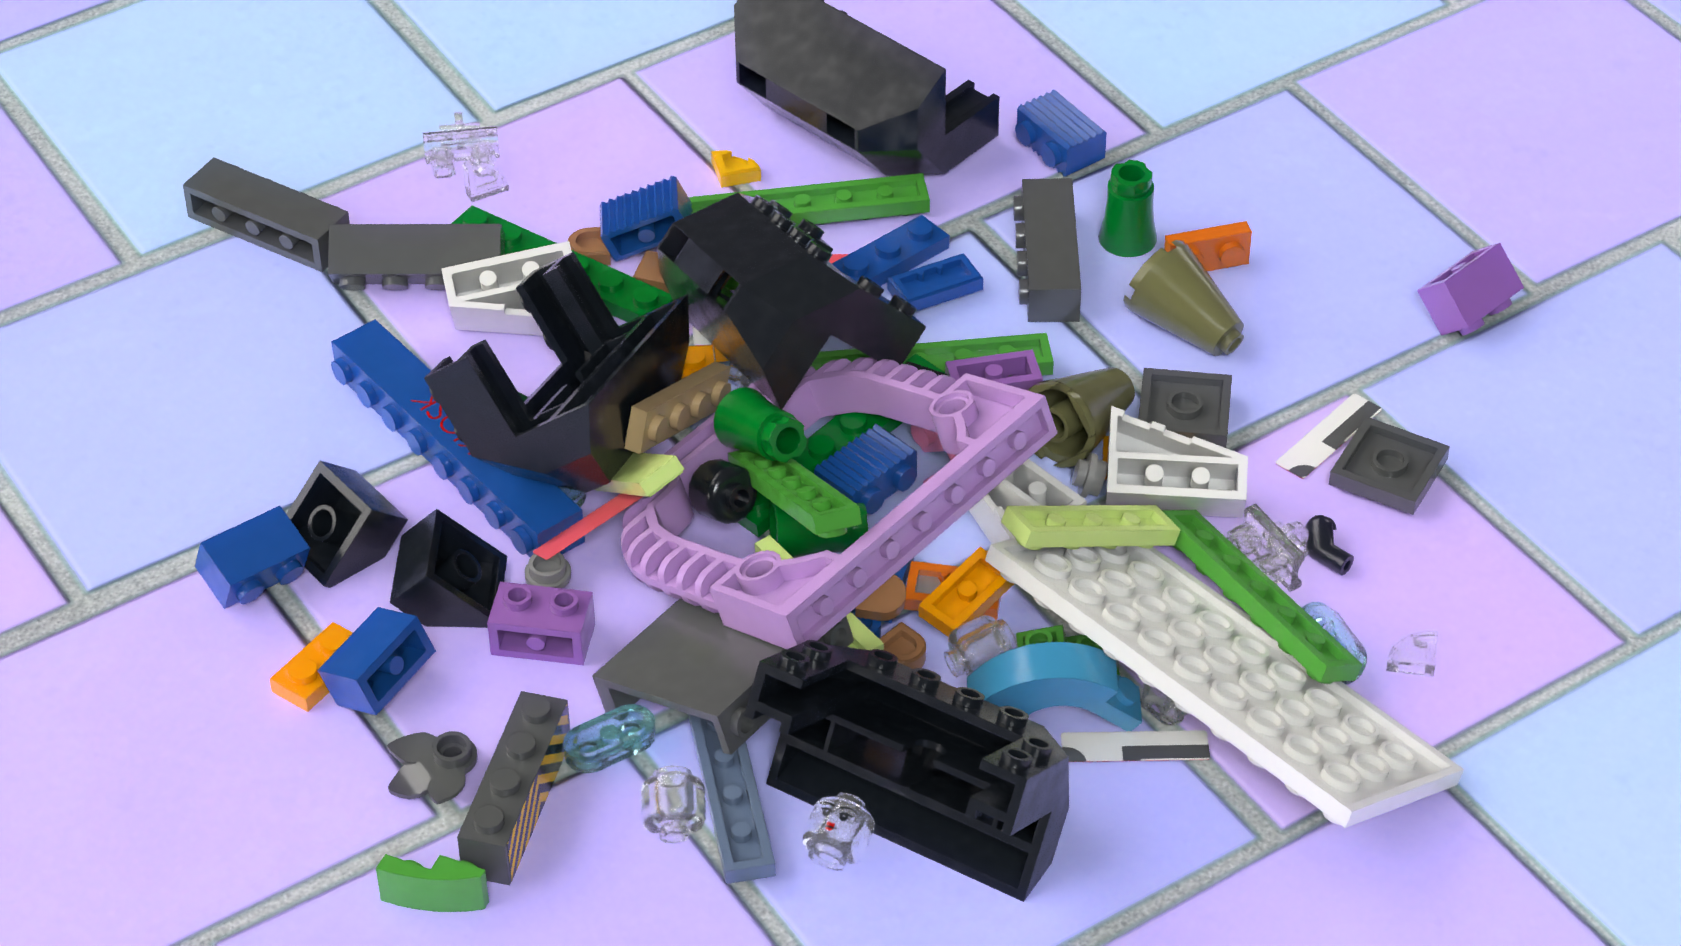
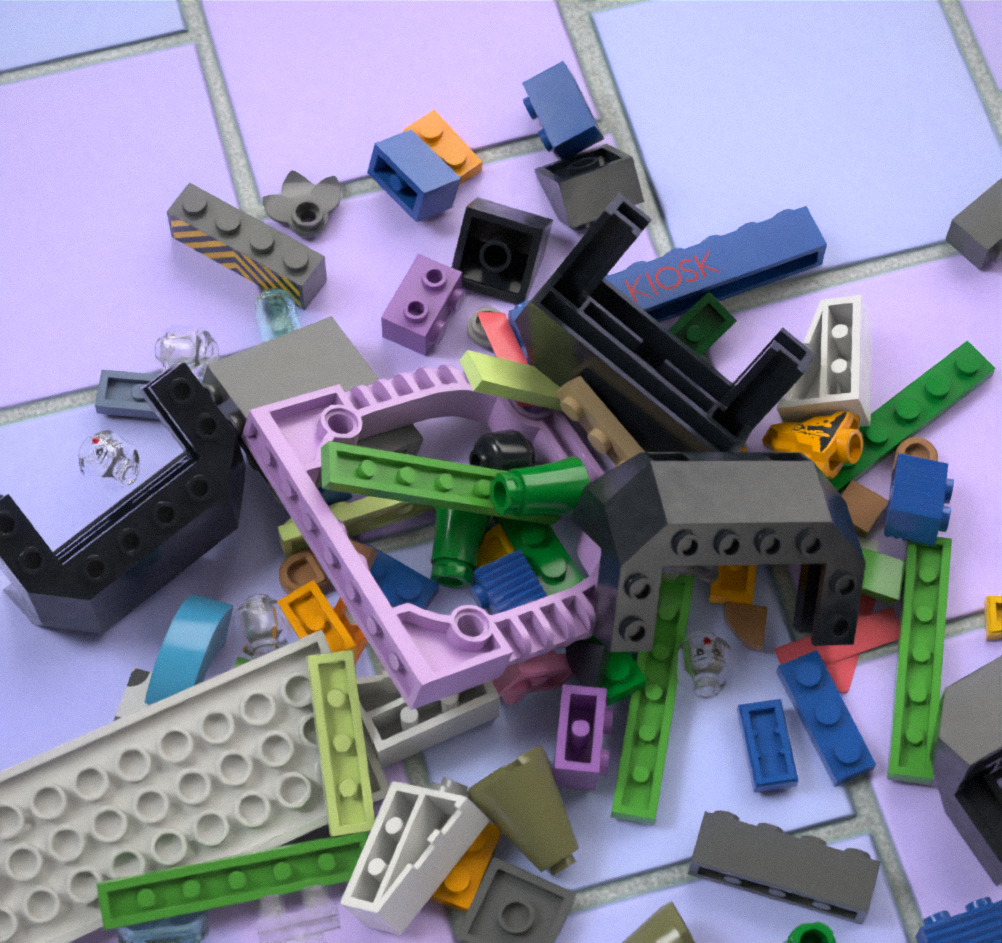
camera: 105 degrees right, 20 degrees up
dark grey brick [328,224,505,291] -> none
bright green slope [376,854,489,912] -> none
none -> light orange rock [762,411,863,479]

